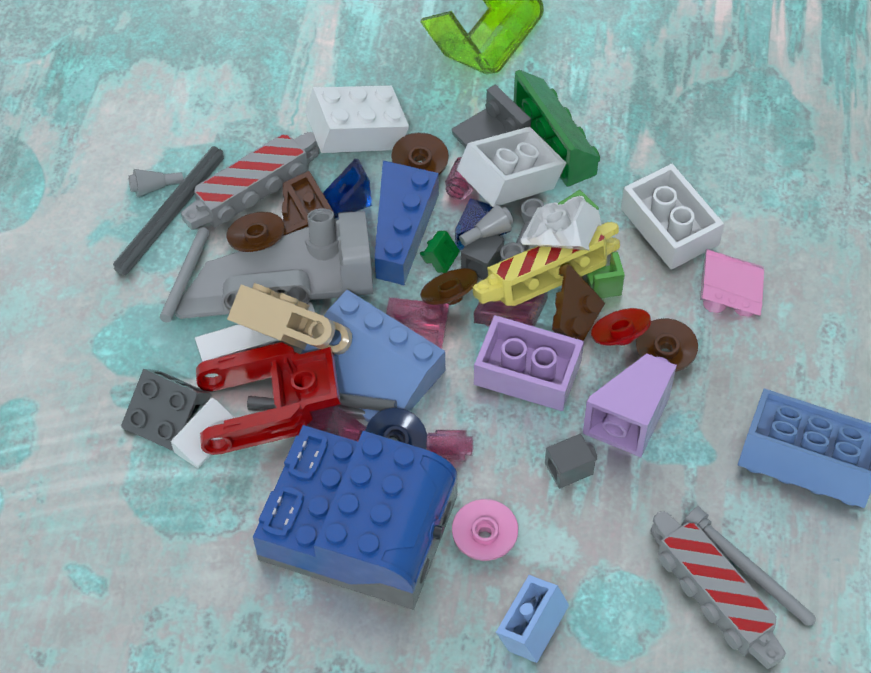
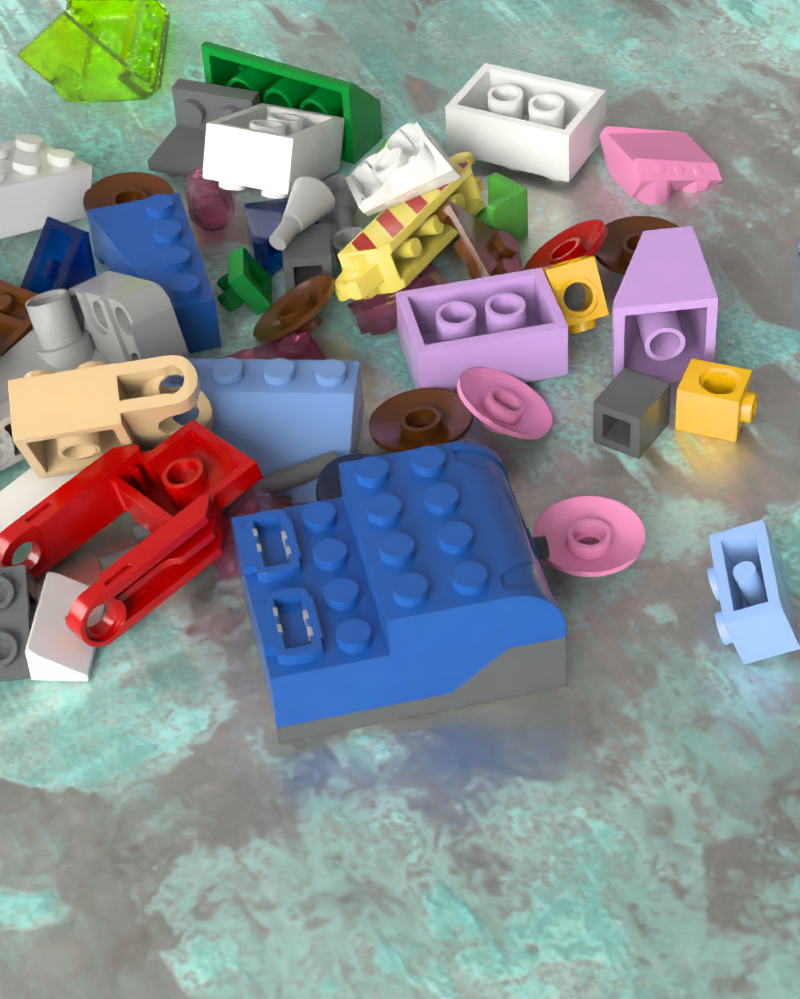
camera: 30 degrees left, 15 degrees down
none -> reddish brown dish [369,388,473,453]
none -> bright pink dish [457,367,553,440]
none -> yellow brick [542,256,609,334]
none -> yellow brick [675,358,759,442]

